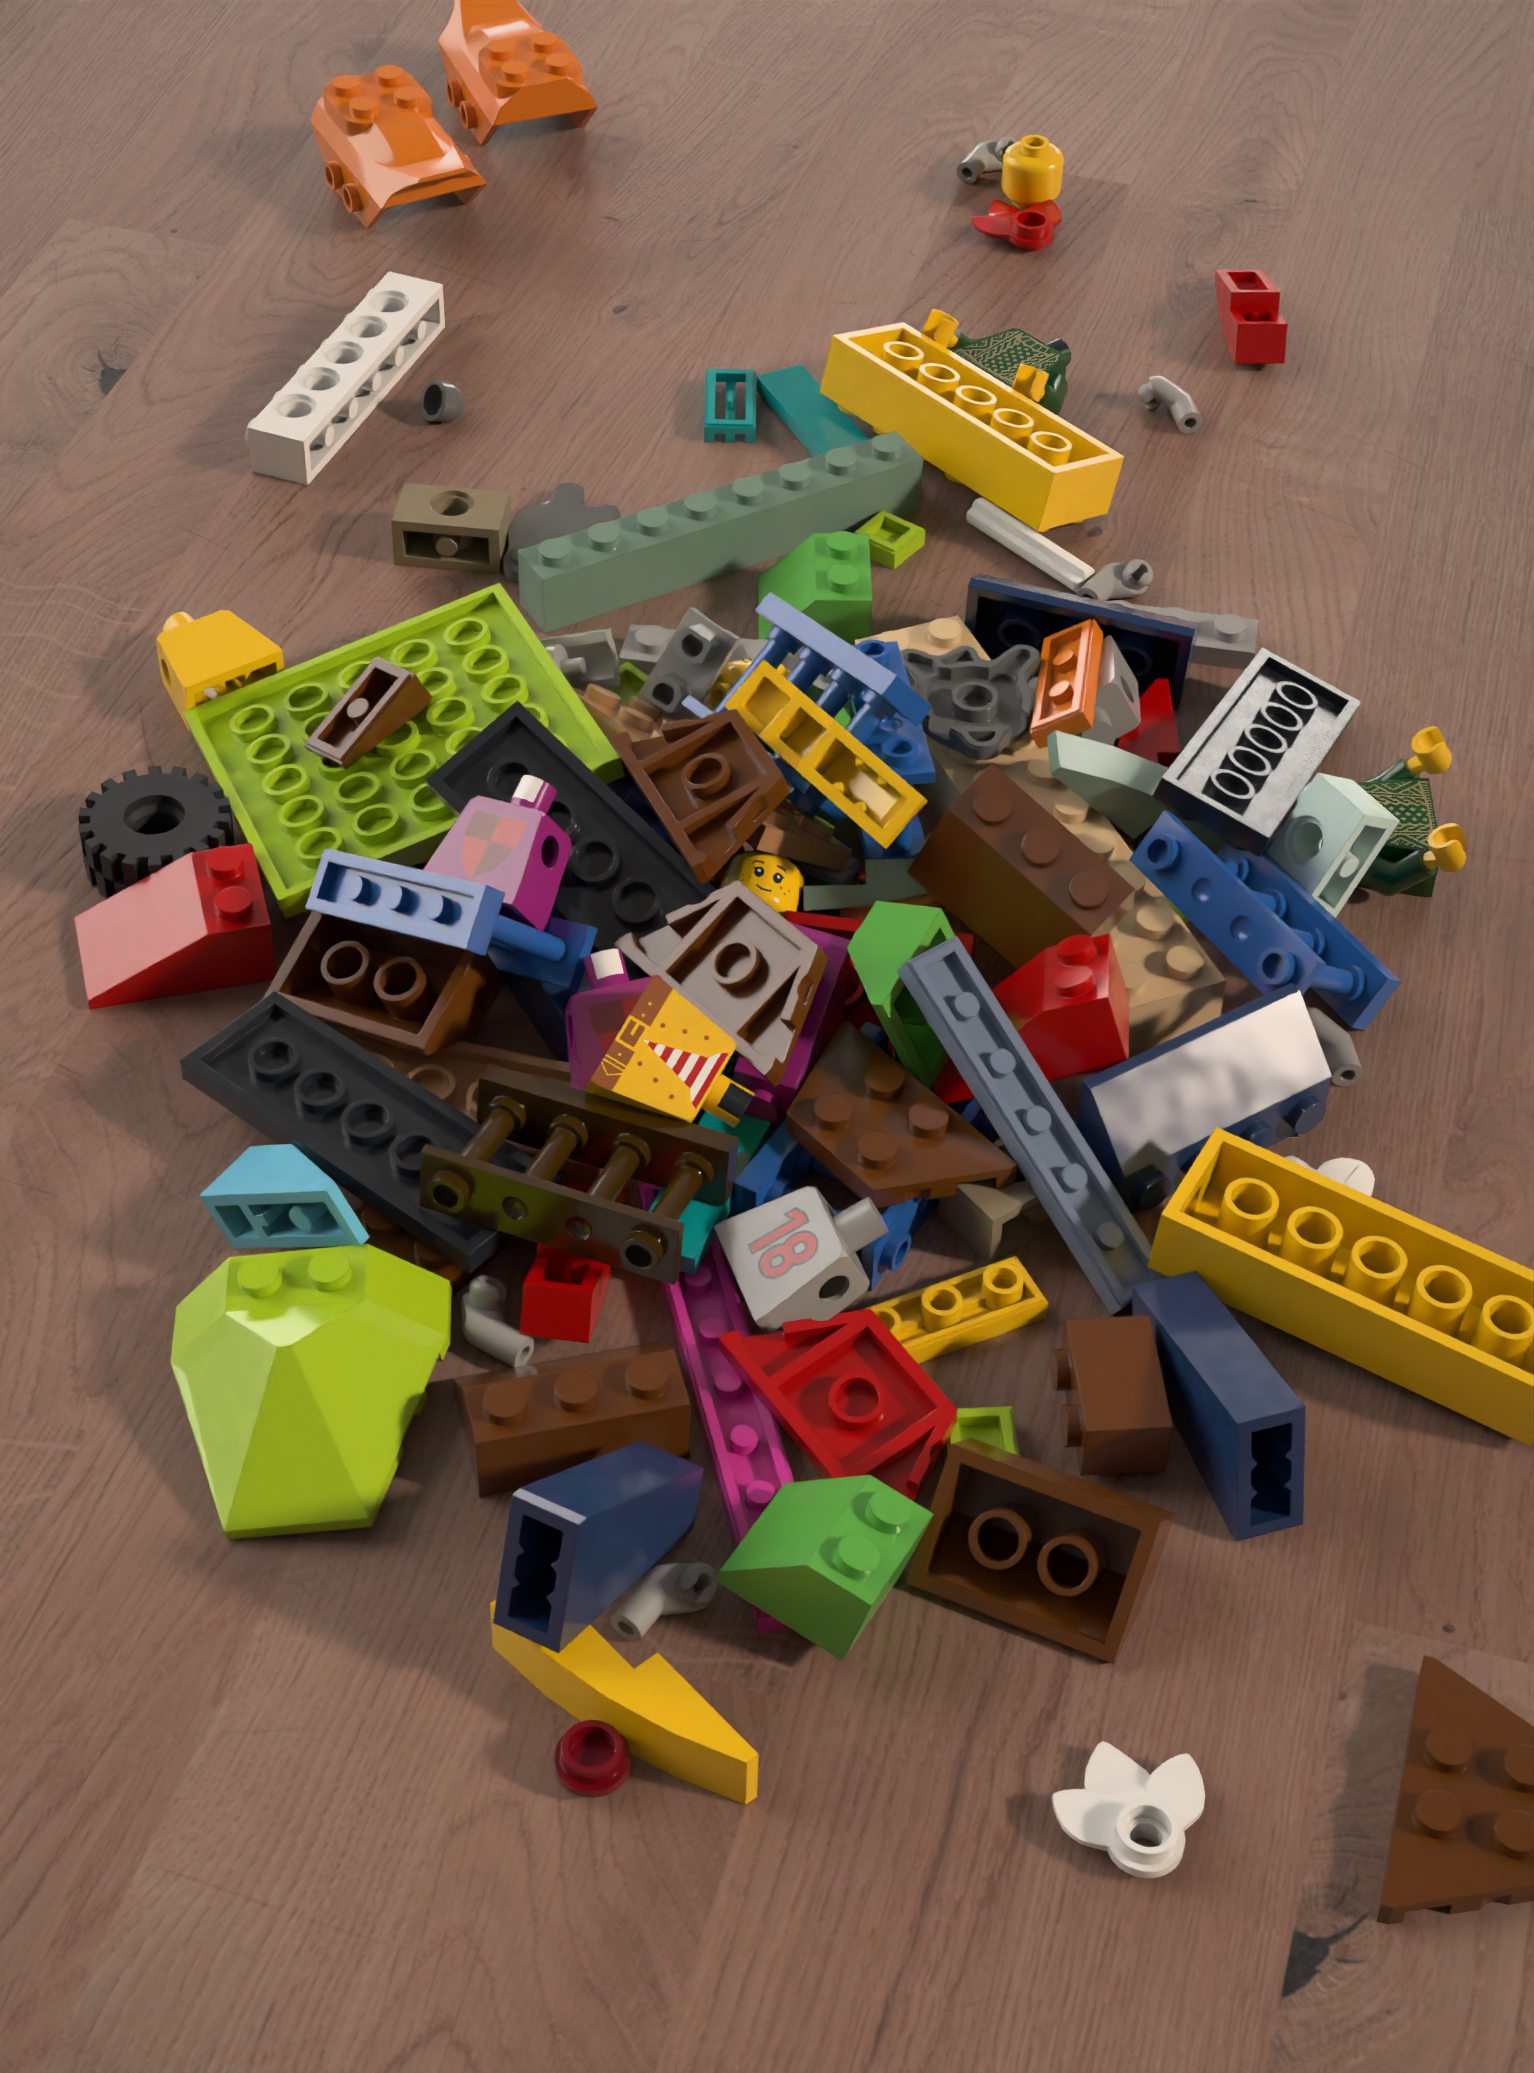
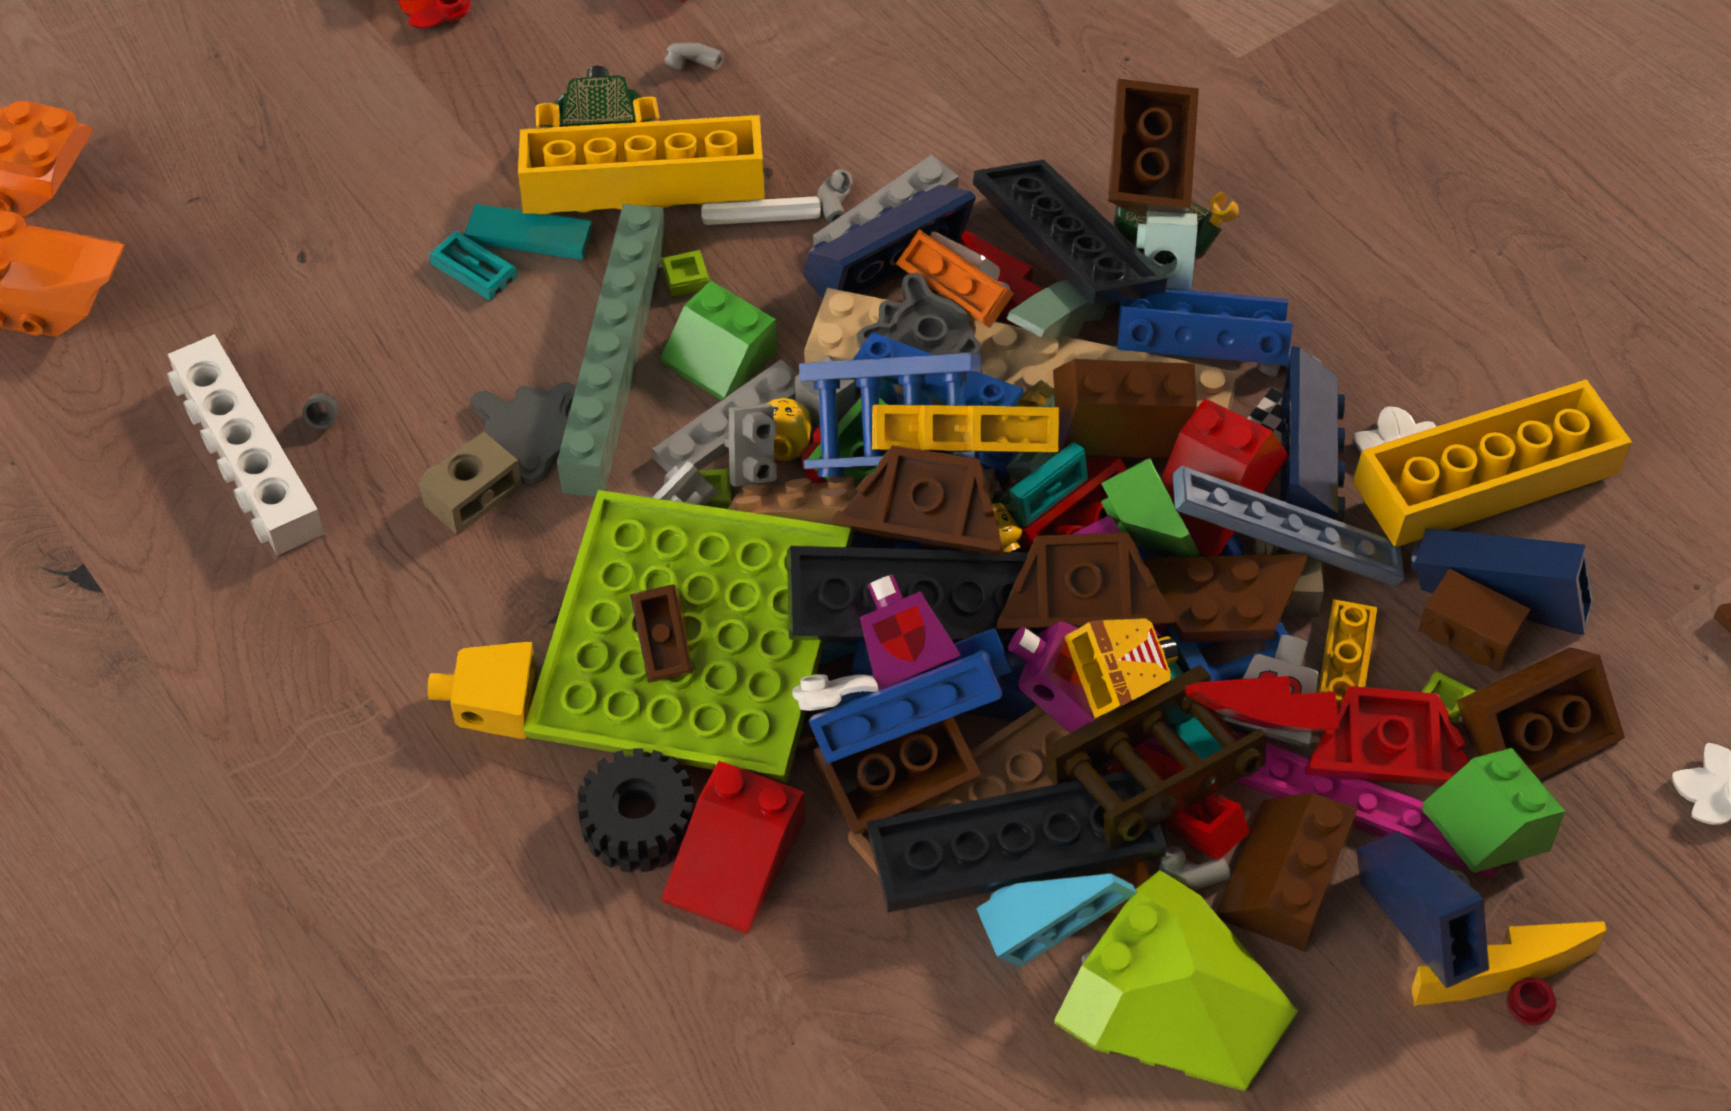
camera: 50 degrees left, 10 degrees up
none -> white plate [792,674,878,710]
none -> teal tile [1009,442,1088,528]
none -> reddish brown slope [1108,79,1199,217]
none -> red slope [1185,676,1339,732]

